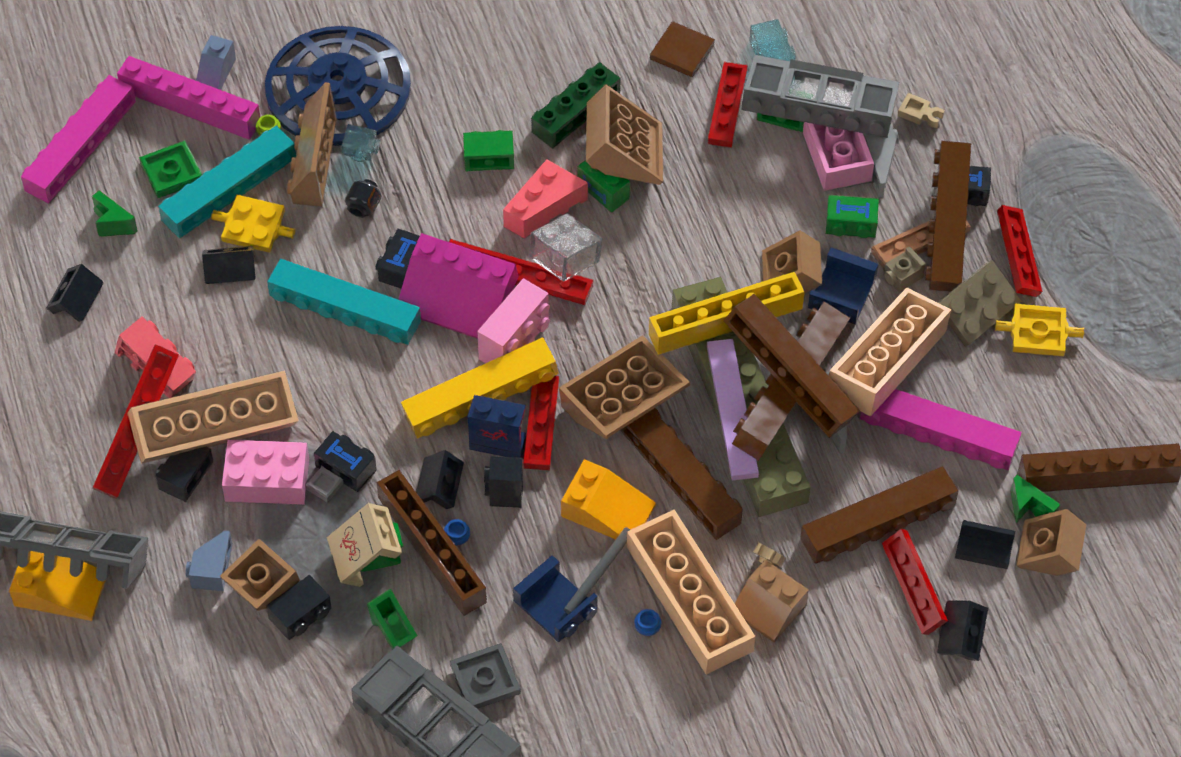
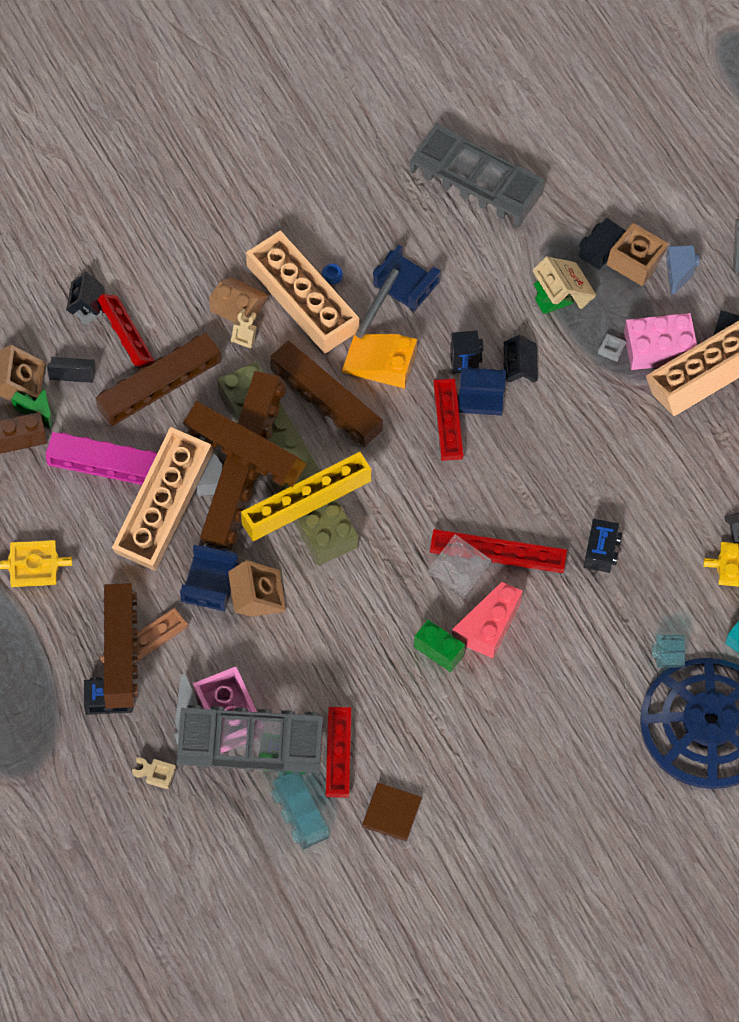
camera: 170 degrees right, 5 degrees up
teal brick [267,258,421,345] -> none
medium nougat slope [287,83,337,207] -> none
black brick [314,431,377,492] -> none
black head [345,179,382,218] -> none
green slope [367,589,418,650] -> none
reddish brown brick [377,470,487,616] -> none
dark pink slope [398,233,518,339] -> none
yellow brick [401,337,559,439] -> none
blue plate [444,519,470,545] -> none
dark grey plate [450,643,521,709] -> none
green brick [463,130,514,171] -> none
bright pink brick [477,278,550,363] -> none
dark green brick [531,62,621,149] -> none
medium nougat slope [559,335,690,439] -> none
medium nougat slope [586,85,663,185] -> none
lavender tile [707,339,759,481] -> none
green brick [825,195,879,238] -> none
dark tan brick [884,246,926,292] -> none
dark tan plate [938,260,1022,346] -> none
red plate [997,205,1043,297] -> none

